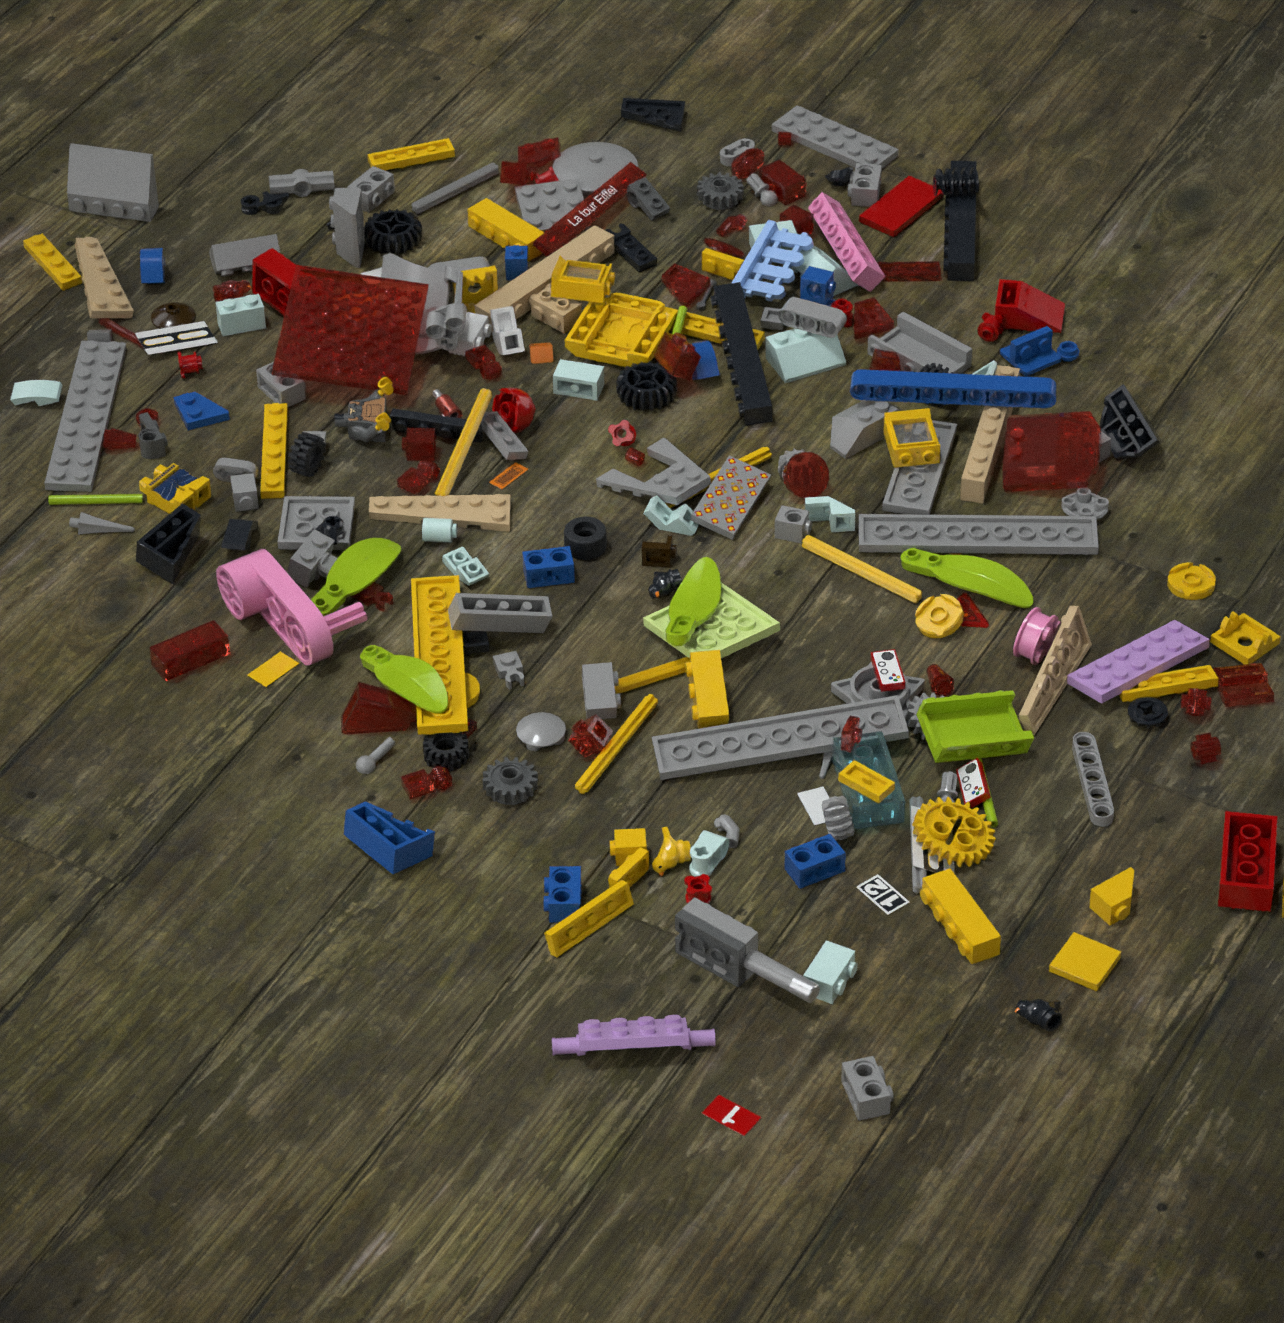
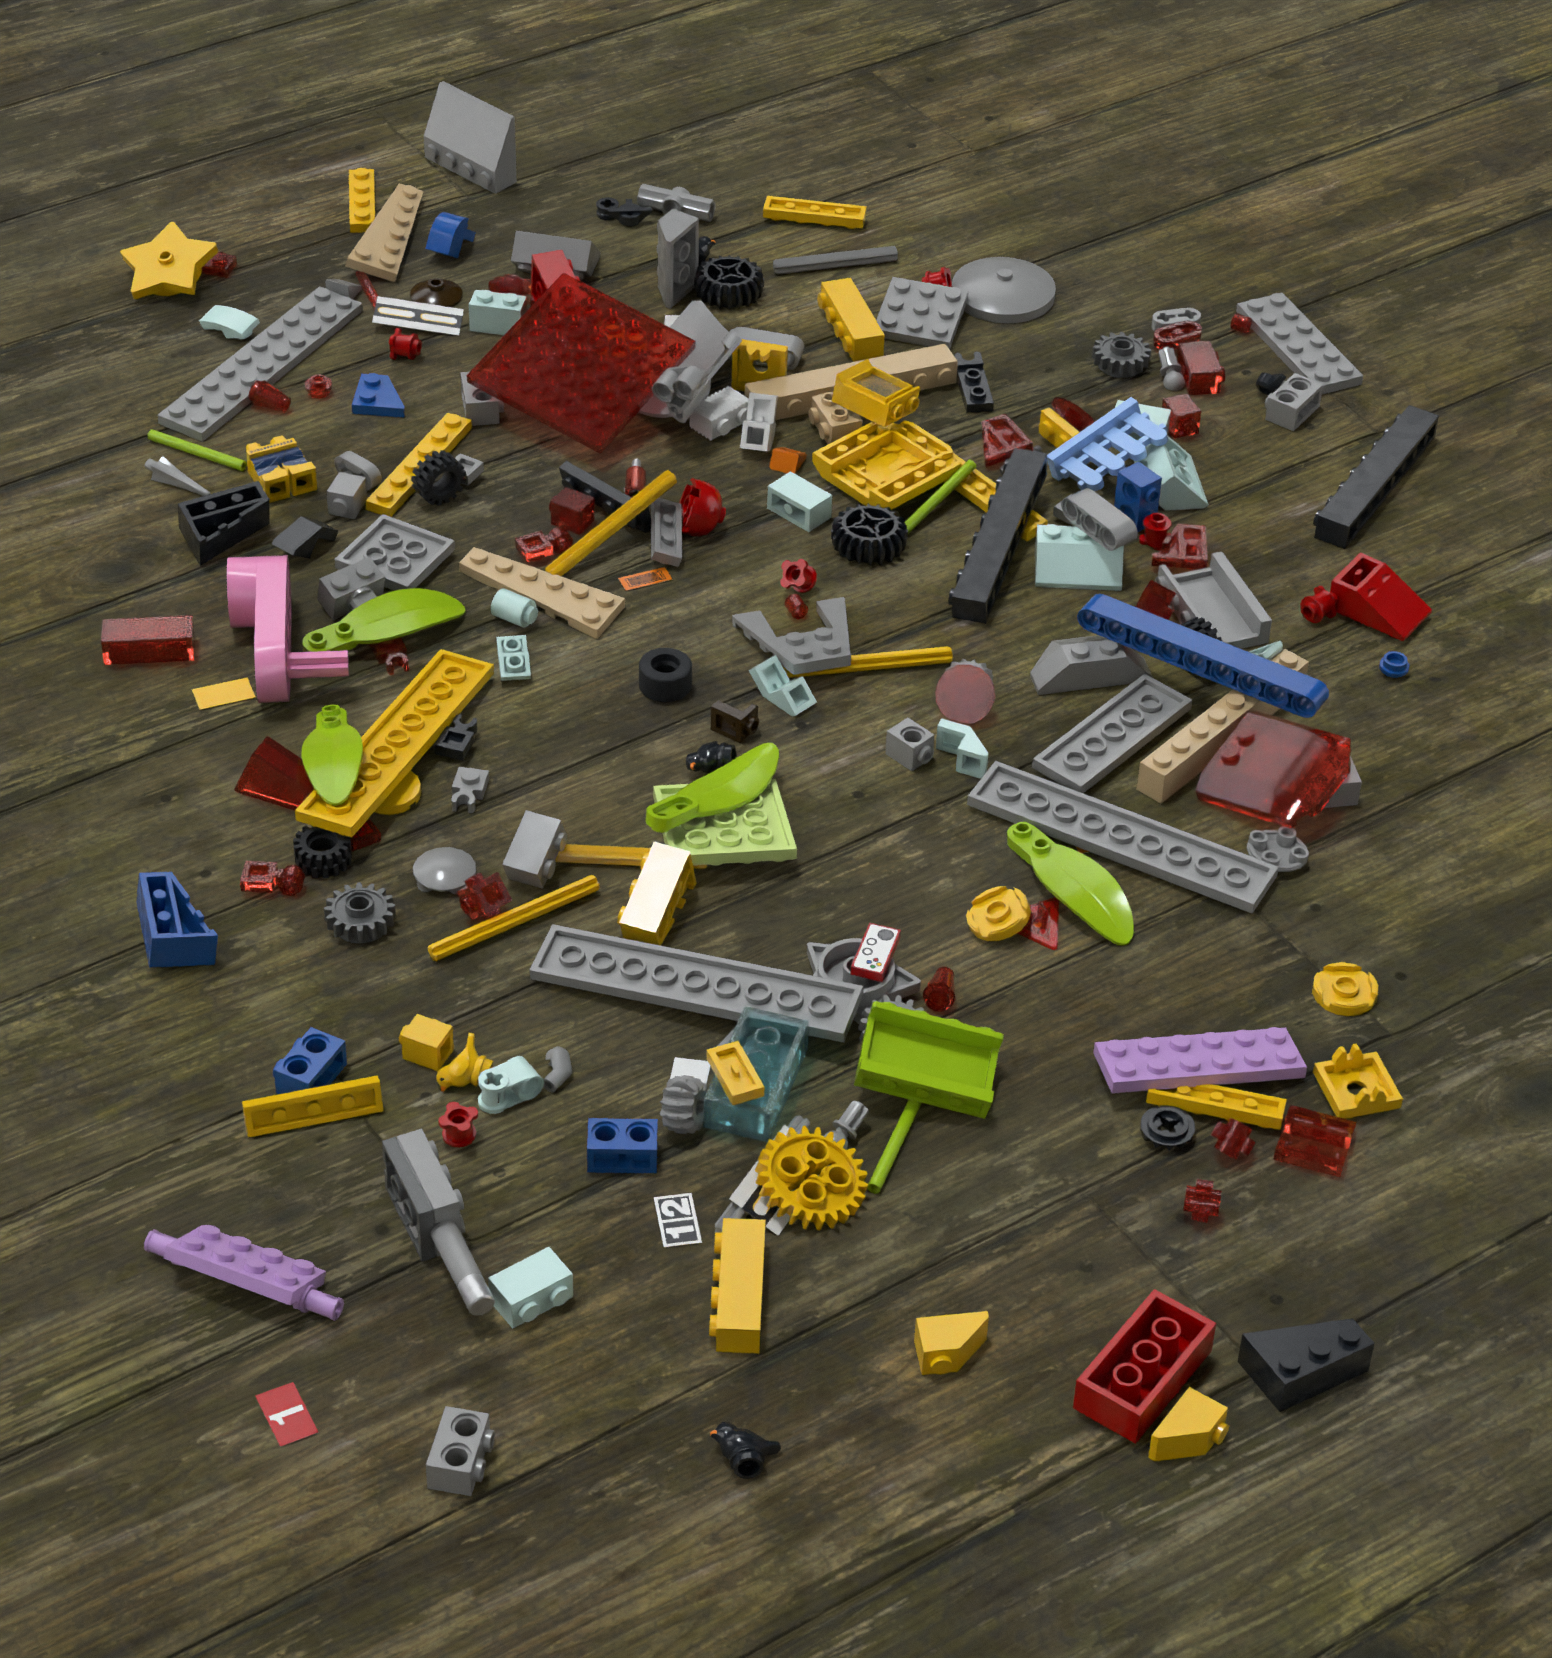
camera: 25 degrees right, 0 degrees up
dark grey plate [138,412,168,459] -> none
black piece [316,516,344,545] -> none
torso [335,377,393,442] -> none
light grey brick [347,166,395,213] -> none
light grey bar [356,737,396,774] -> none
light grey brick [448,593,552,633] -> none
clear red plate [465,345,502,380] -> none
clear red brick [500,160,538,185] -> none
blue brick [505,245,528,280] -> none
clear red wing [518,137,561,177] -> none
blue brick [522,546,575,588] -> none
clear red tile [533,162,647,257] -> none
yellow plate [608,847,649,888] -> none
black wing [621,98,685,132] -> none
dark grey plate [627,177,670,221] -> none
clear red brick [654,332,701,381] -> none
blue brick [682,340,720,380] -> none
light grey tile [690,456,771,540] -> none
clear red arm [716,214,747,237] -> none
yellow axle [802,535,922,603] -> none
bright pink brick [808,192,885,292] -> none
clear red plate [841,716,863,753] -> none
red tile [859,176,944,237] -> none
clear red tile [877,261,941,282] -> none
yellow window [884,408,940,468] -> none
black piece [933,167,979,196] -> none
tile [956,758,991,809] -> none
blue bracket [1000,326,1061,376] -> none
bright pink wheel [1013,607,1061,665] -> none
tan wing [1019,606,1092,735] -> none
yellow tile [1049,932,1121,991] -> none
light grey beam [1072,732,1114,827] -> none
black wedge [1099,384,1162,460] -> none

